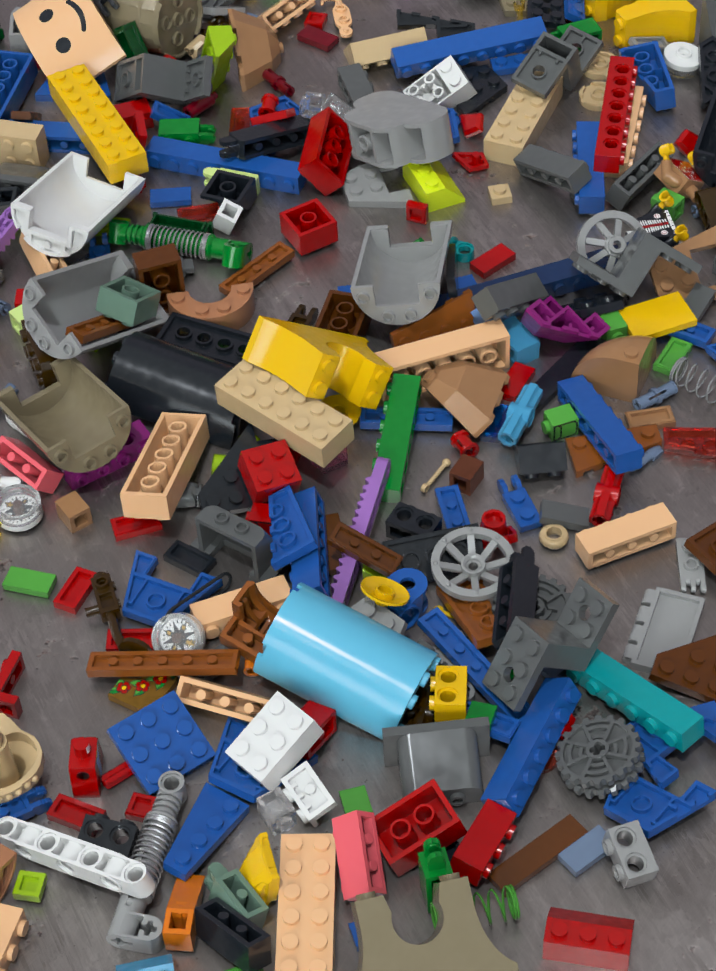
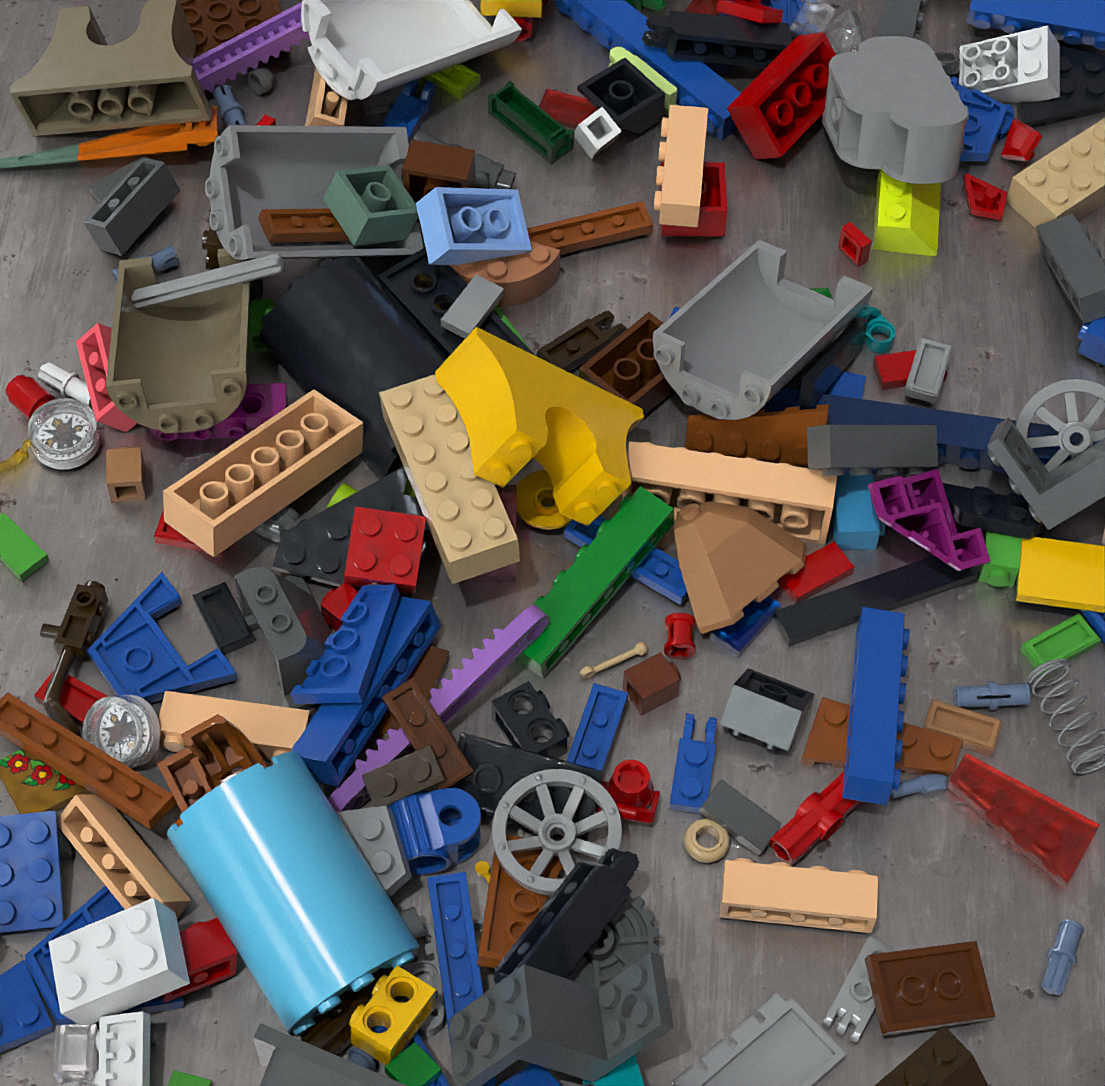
camera: 25 degrees right, 10 degrees up
red tile [53,566,96,615] -> none
green piece [108,219,253,269] -> none
blue tile [150,186,192,208] -> none
black piece [163,572,232,623] -> none
light grey wing [341,163,414,208] -> none
yellow dish [360,576,410,607] -> none
tan plate [487,183,512,206] -> none
dark azure piece [498,382,543,447] -> none
bright green brick [541,403,579,441] -> none
medium nougat brick [571,335,657,403] -> none
none -> light grey axle [131,254,285,309]
none -> dark brown plate [362,745,447,807]
none -> light blue slope [416,187,532,265]
none -> light grey tile [441,274,504,339]
none -> light nougat brick [654,105,708,227]
none -> light grey tile [904,337,953,404]

